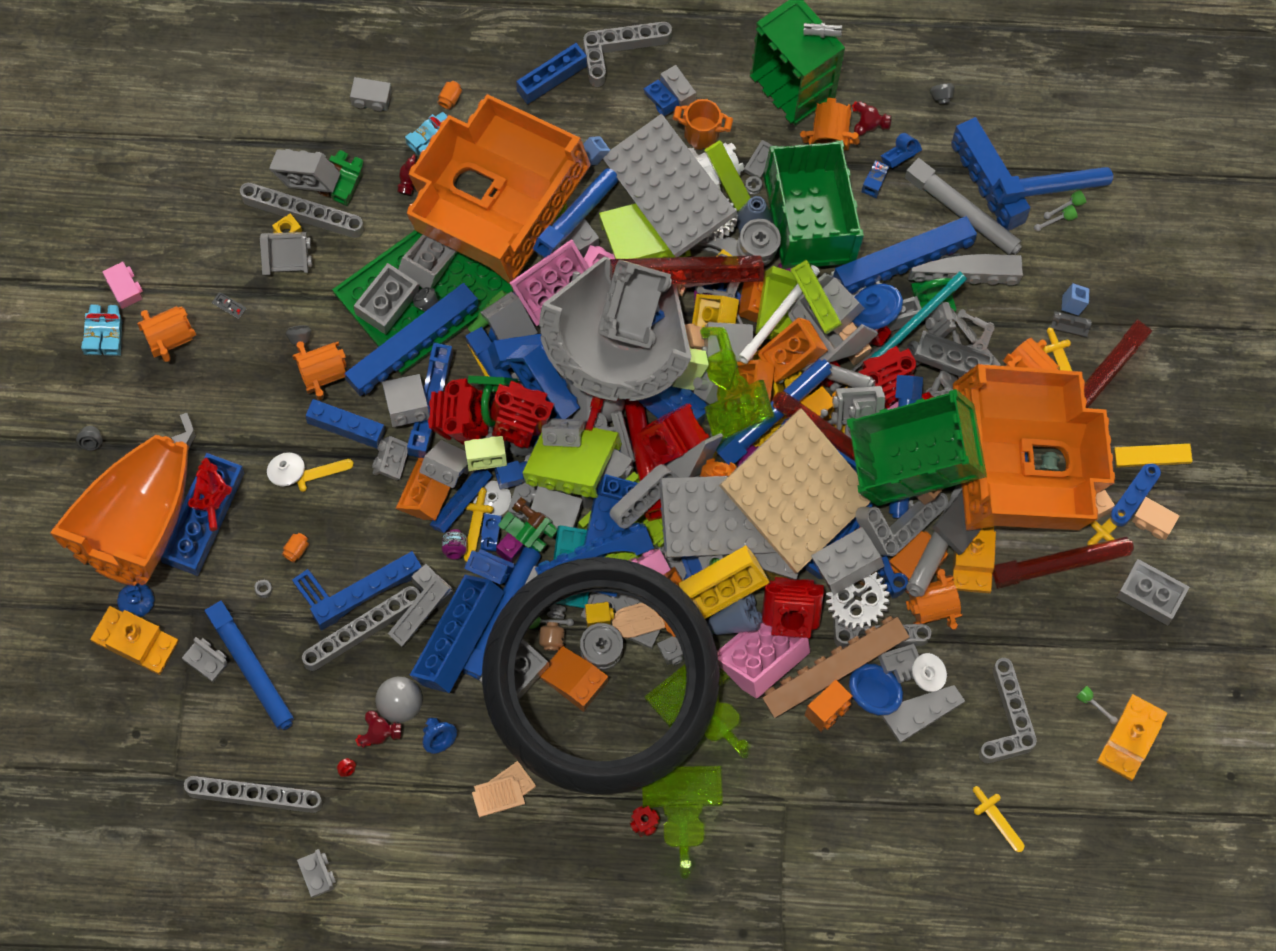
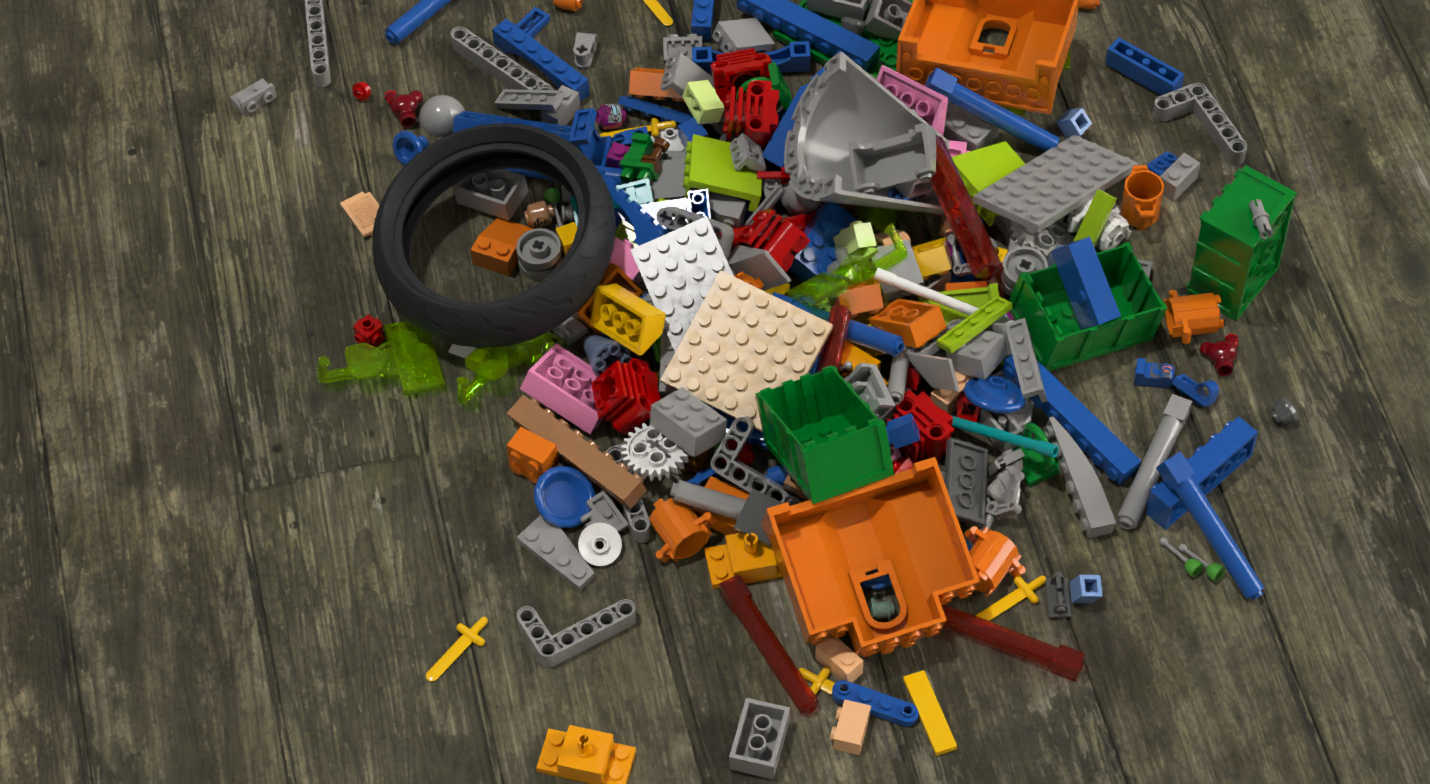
camera: 80 degrees right, 15 degrees down
hinge [1076,686,1118,724] -> none
none -> light grey piece [573,32,598,69]
none -> light grey fence [1005,318,1048,403]
none -> blue brick [1051,237,1121,329]

